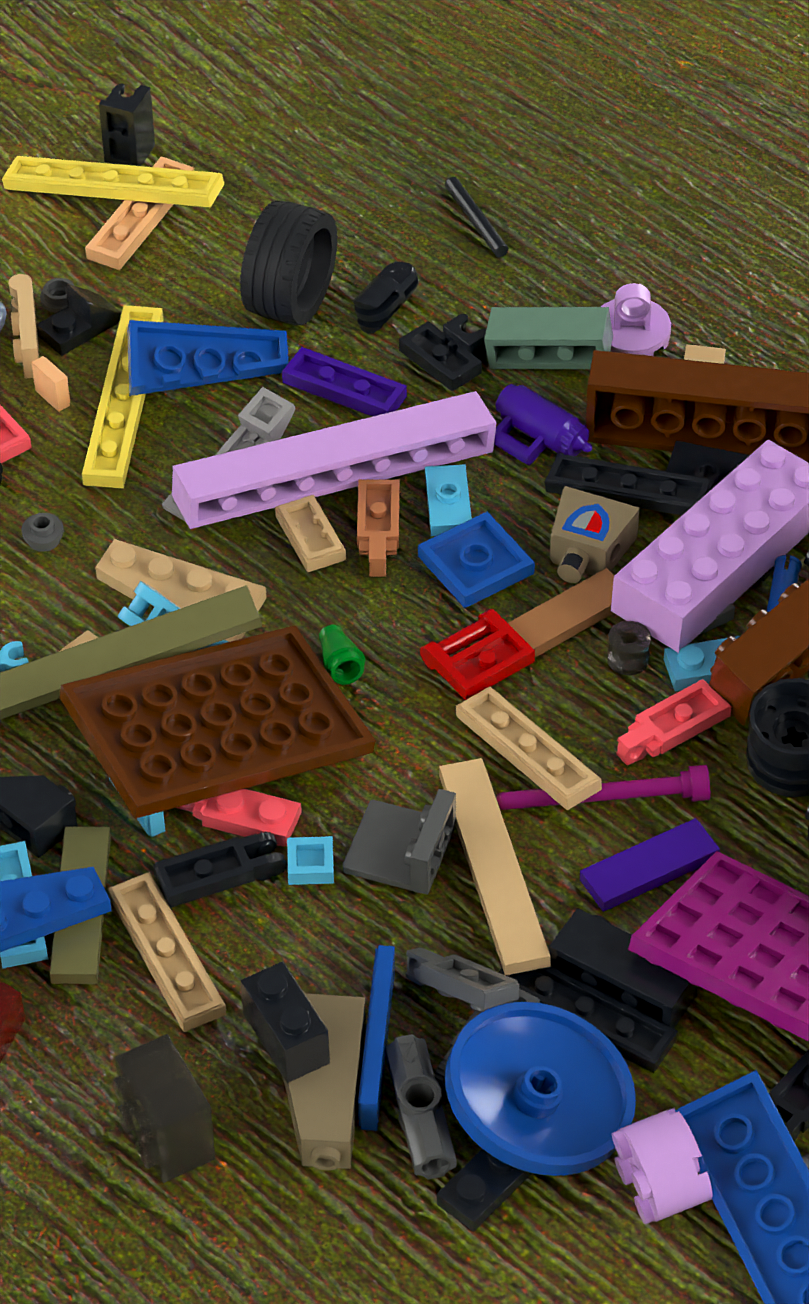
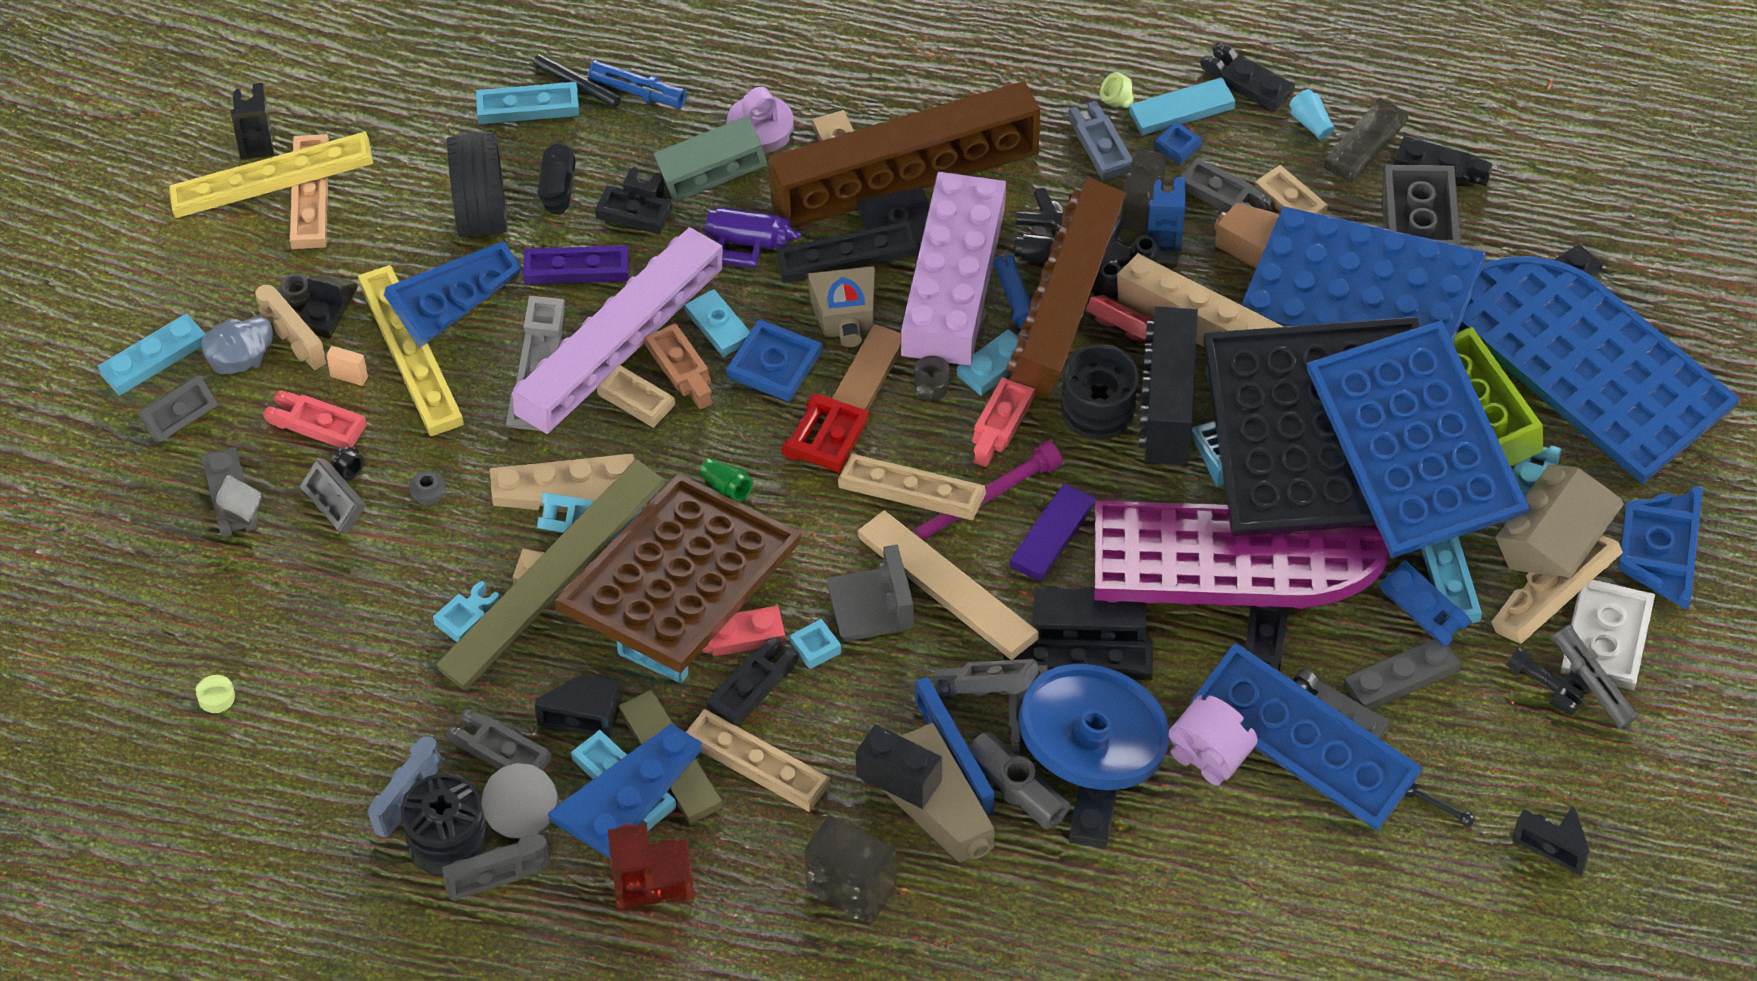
camera: 30 degrees left, 5 degrees up
none -> medium azure plate [476,82,579,124]
none -> blue pin [588,60,687,110]

